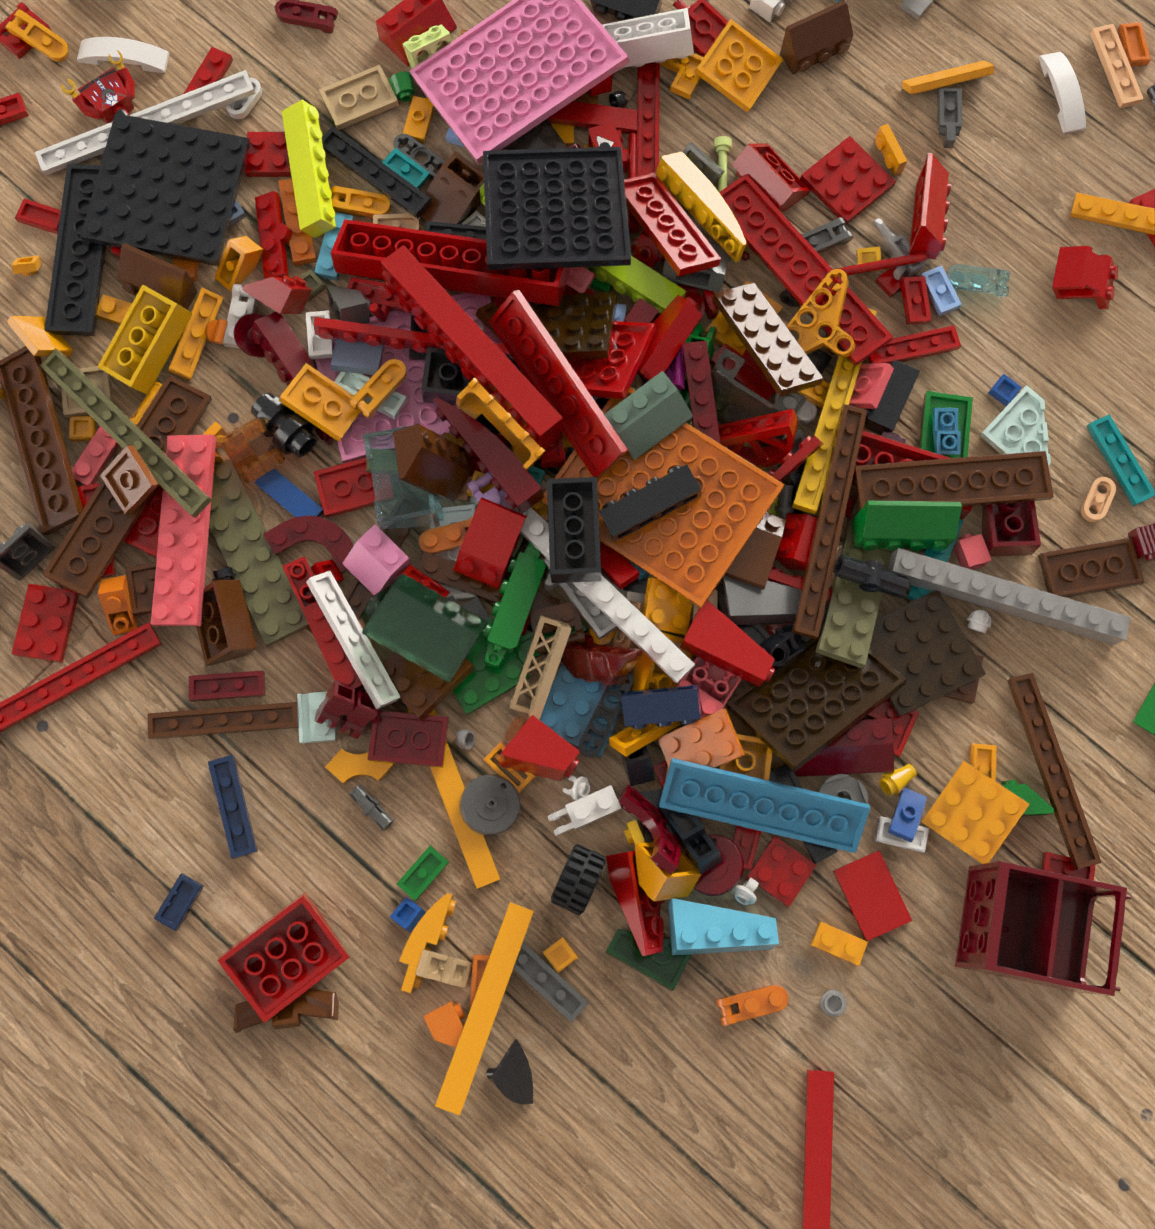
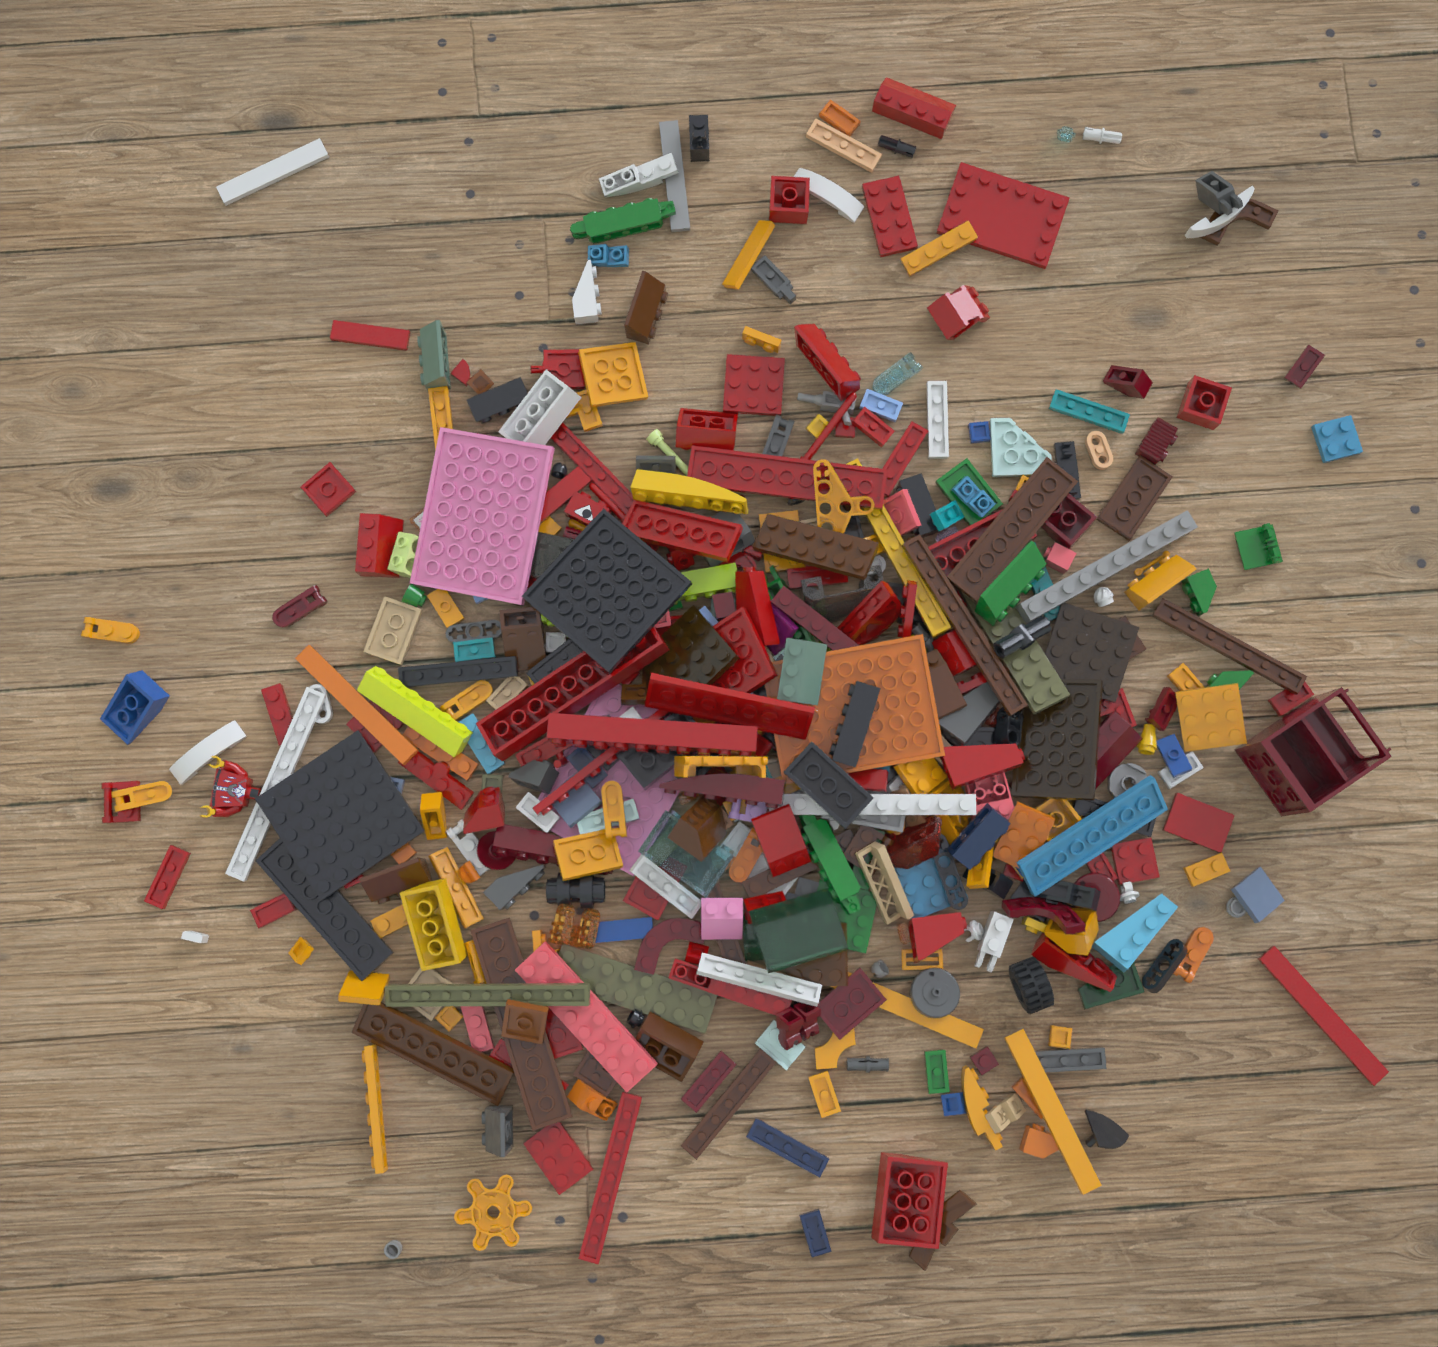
camera: 40 degrees left, 5 degrees up
none -> orange tile [295,644,419,765]
none -> dark grey slope [483,865,546,910]
none -> dark blue plate [566,748,608,789]
none -> white plate [629,854,701,919]
none -> red slope [769,176,810,224]
none -> light orange plate [808,1070,841,1118]
none -> red plate [862,175,918,257]
none -> white plate [926,381,949,459]
none -> teal plate [930,500,964,531]
none -> dark red plate [970,1046,999,1075]
none -> black plate [1054,441,1081,500]
none -> light orange slope [1124,554,1196,611]
none -> light orange hinge [1134,550,1170,576]
none -> black beam [1142,939,1187,993]
none -> dark red plate [1145,687,1177,731]
none -> green slope [1181,568,1217,617]
none -> sand blue tile [1231,867,1285,923]

